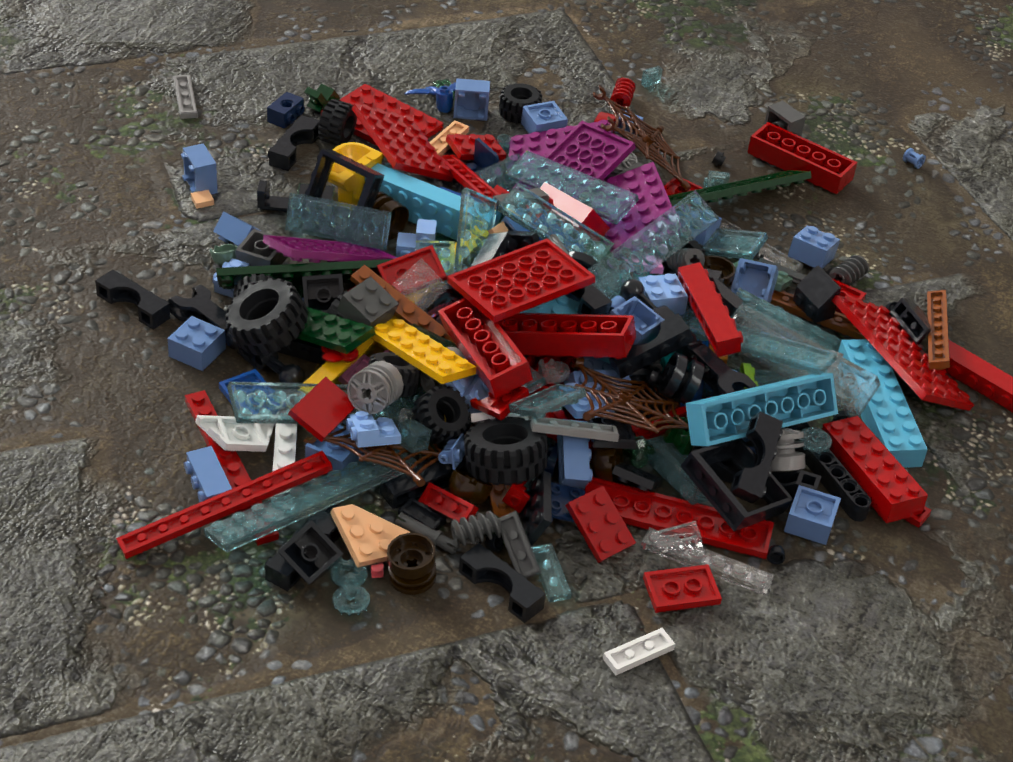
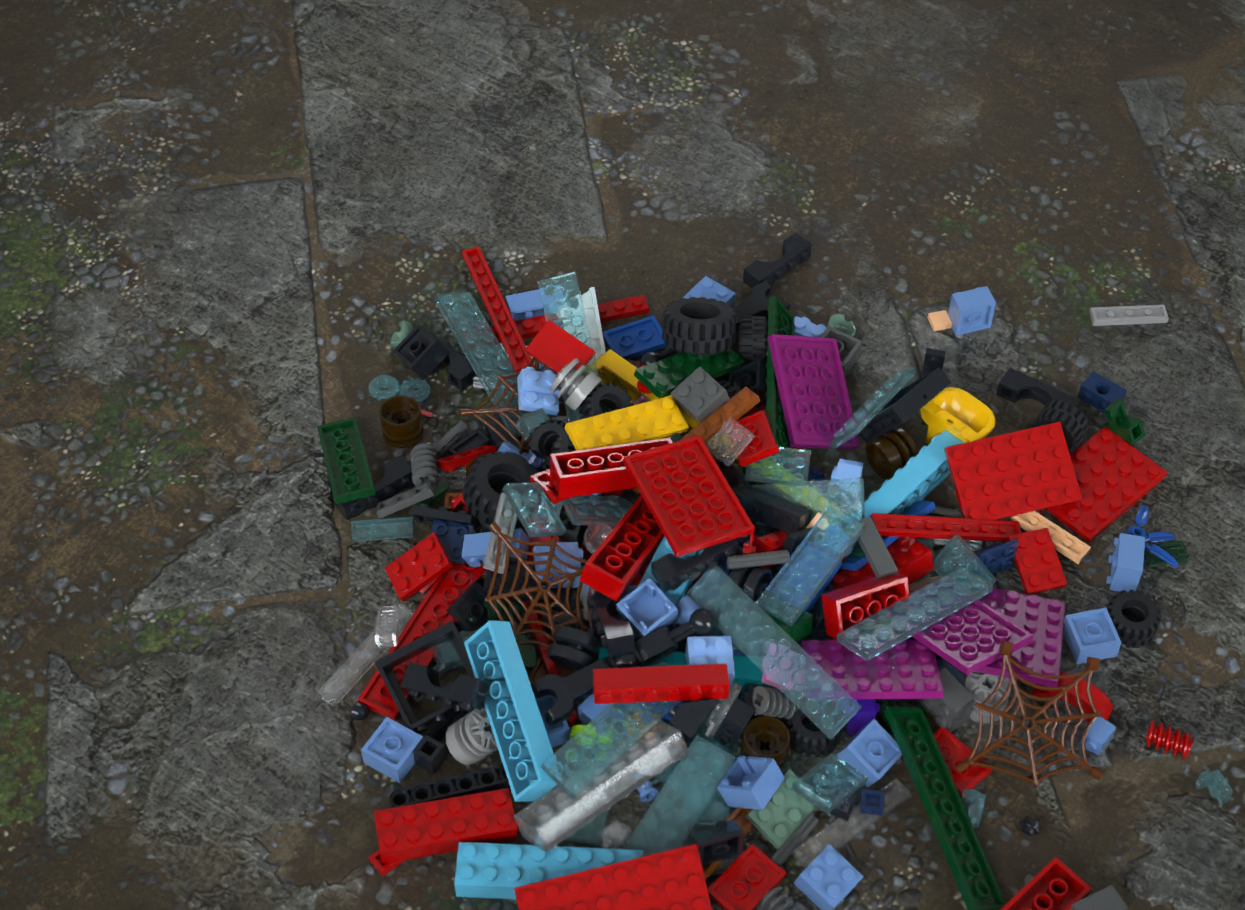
camera: 105 degrees right, 10 degrees up
medium blue slope [213,211,263,247] -> none
light nougat plate [330,504,410,568] -> none
clear light blue plate [496,134,511,150] -> none
white plate [603,628,675,676] -> none
red plate [643,564,722,613] -> none
clear light blue gear [799,427,832,454] -> none
none -> dark green plate [317,417,376,504]
none -> sand green hair [390,320,414,348]
none -> dark blue axle [525,449,545,468]
none -> dark blue plate [860,789,884,816]

